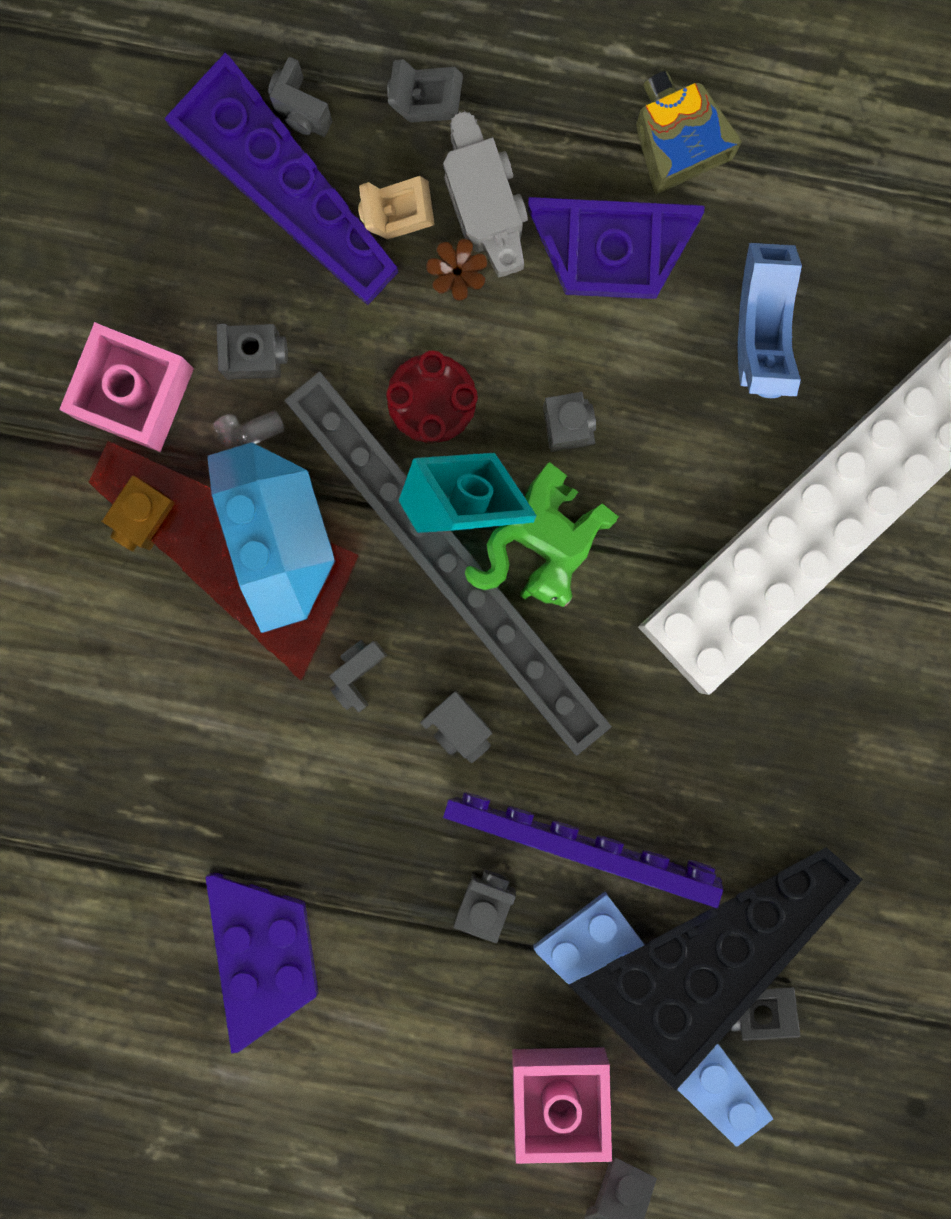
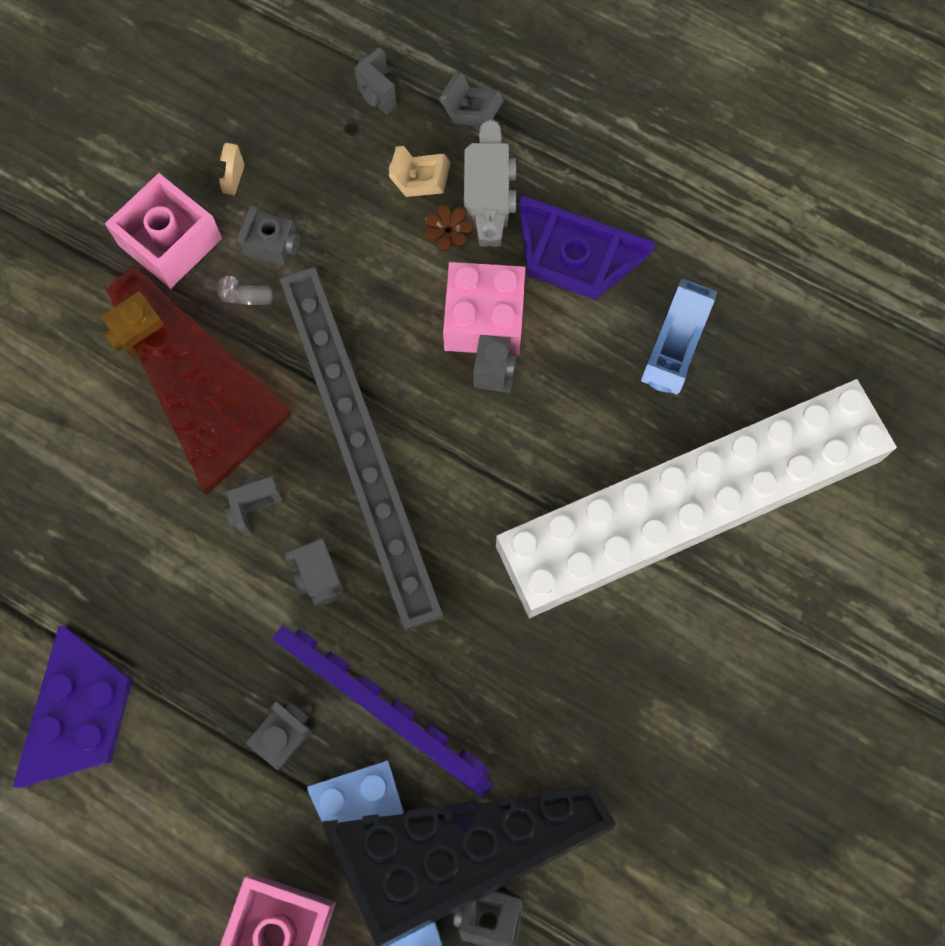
camera: 15 degrees right, 15 degrees down
dark purple wing [164,53,398,305] -> none
dark azure wedge [207,442,335,633] -> none
dark red dish [386,350,478,444] -> none
teal slope [399,453,537,533] -> none
bright green animal [464,462,619,607] -> none
torso [636,71,742,195] -> none
none -> tan tile [219,142,245,196]
none -> bright pink brick [443,262,525,355]

